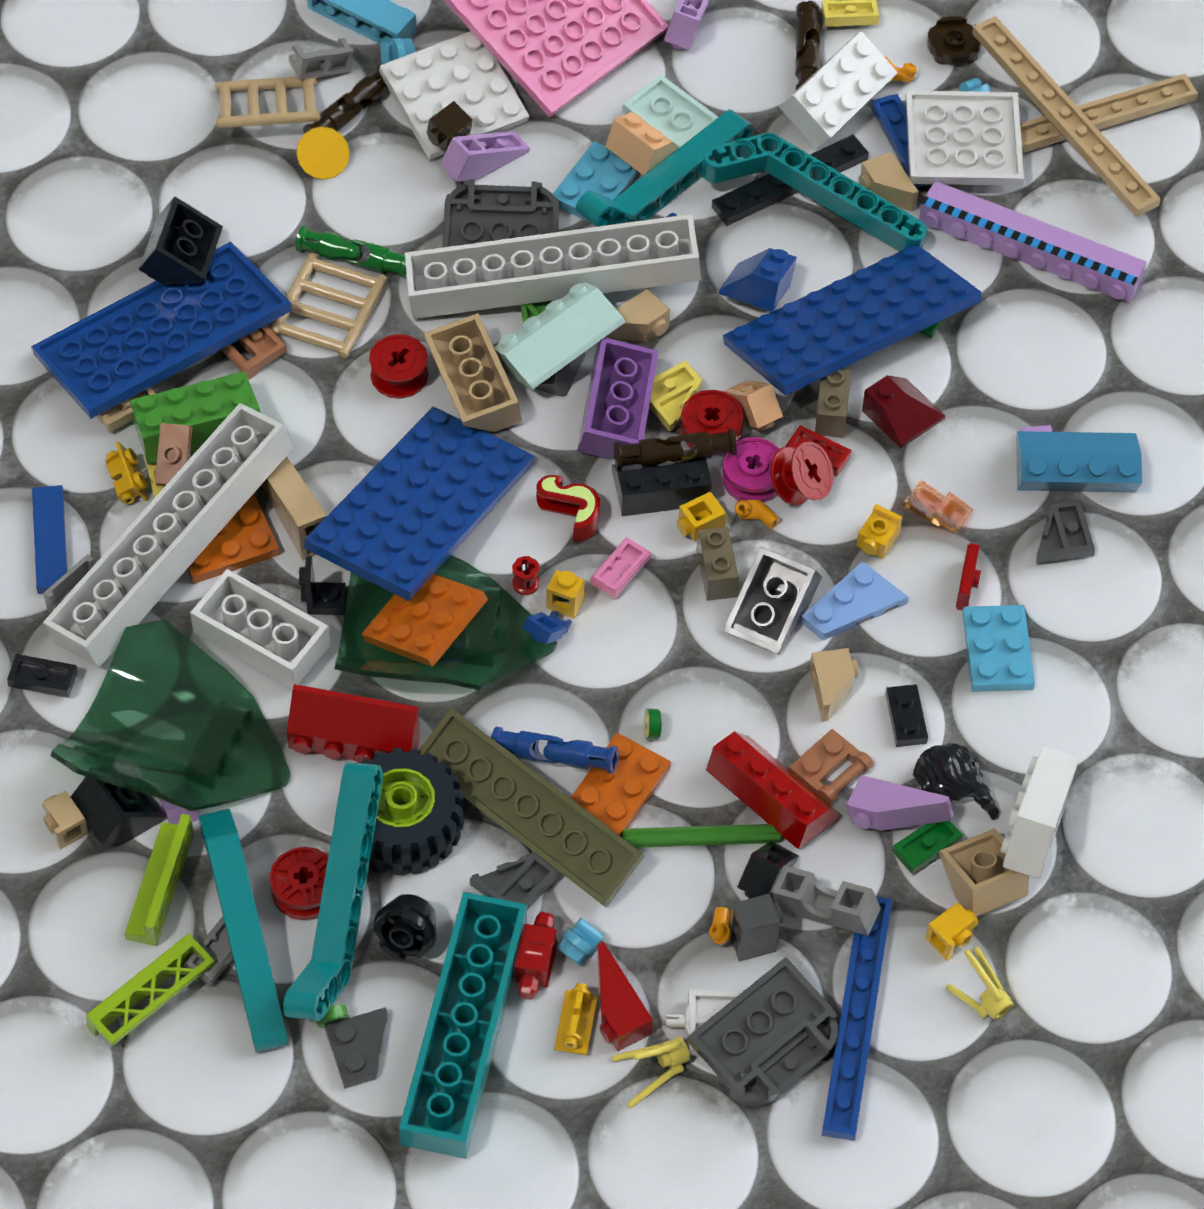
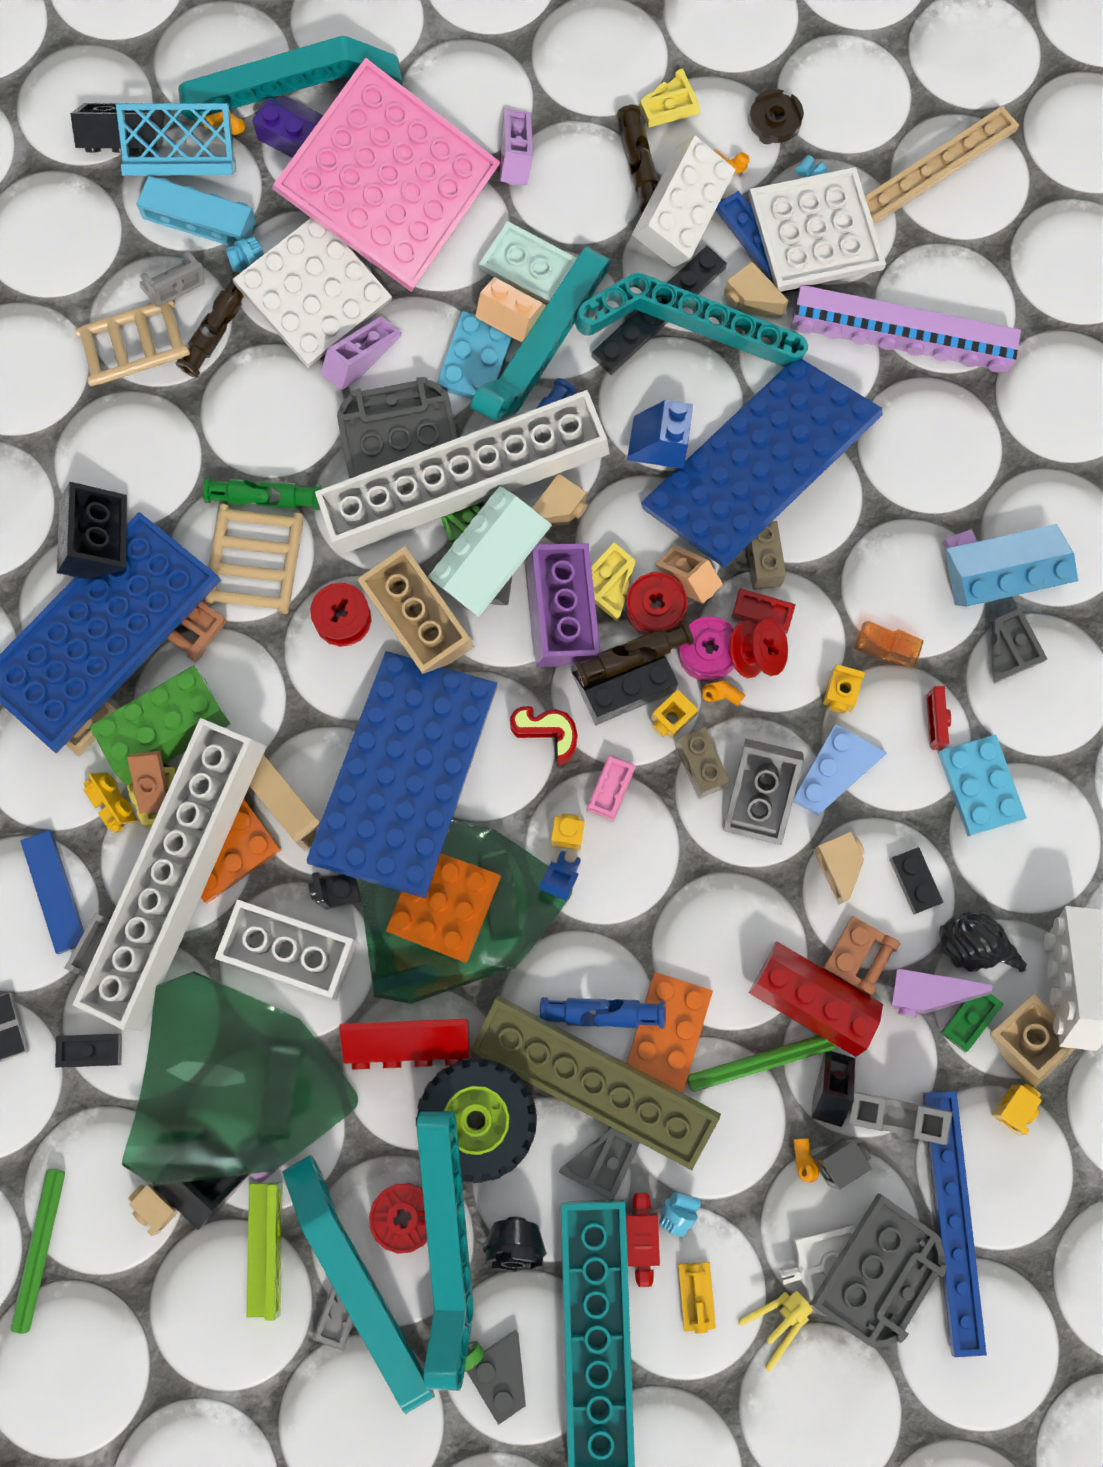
camera: 15 degrees left, 20 degrees up
lime fence [86,933,215,1046] -> none
yellow sticker [296,127,350,179] -> none
dark brown brick [427,101,473,153] -> none
red bush [512,556,540,595] -> none
red slope [597,941,653,1052] -> none
green tile [644,708,662,740] -> none
dark red slope [862,375,945,449] -> none
light yellow plant [946,947,1014,1021] -> none
tan plate [972,16,1161,217] -> none

